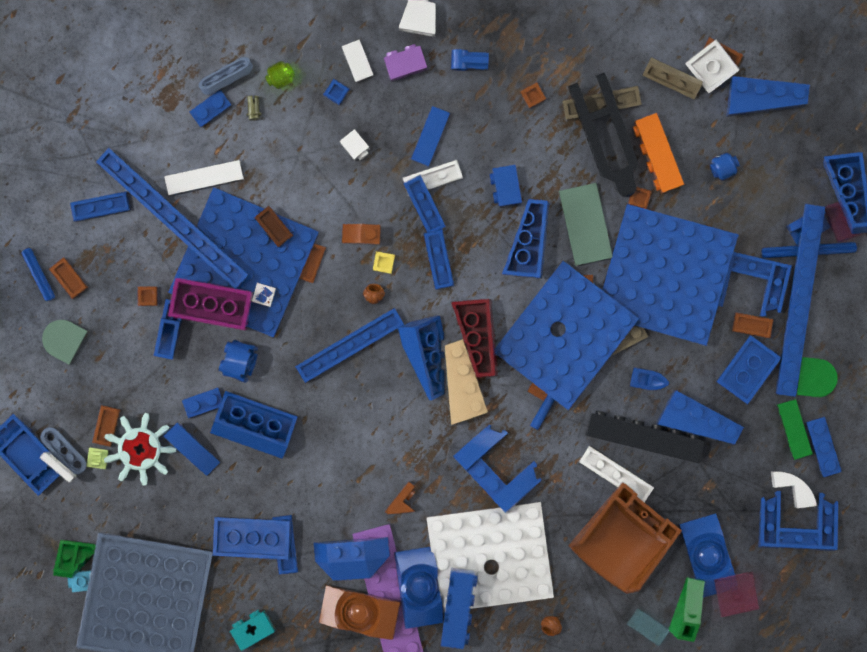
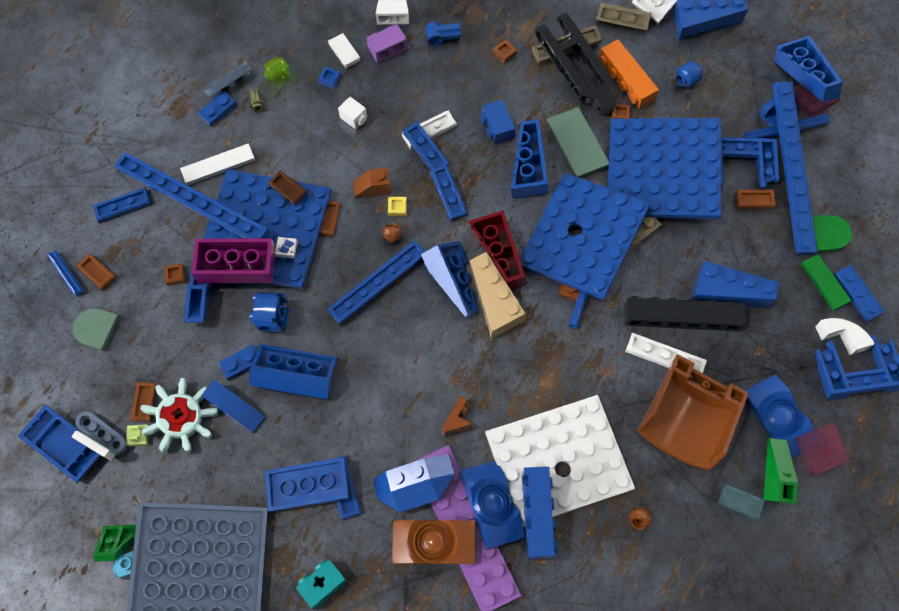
camera: 10 degrees left, 20 degrees down
blue tile [411,106,450,167] -> none
blue wedge [453,425,541,514] -> none
blue plate [630,367,669,390] -> none
blue plate [716,335,781,404] -> none

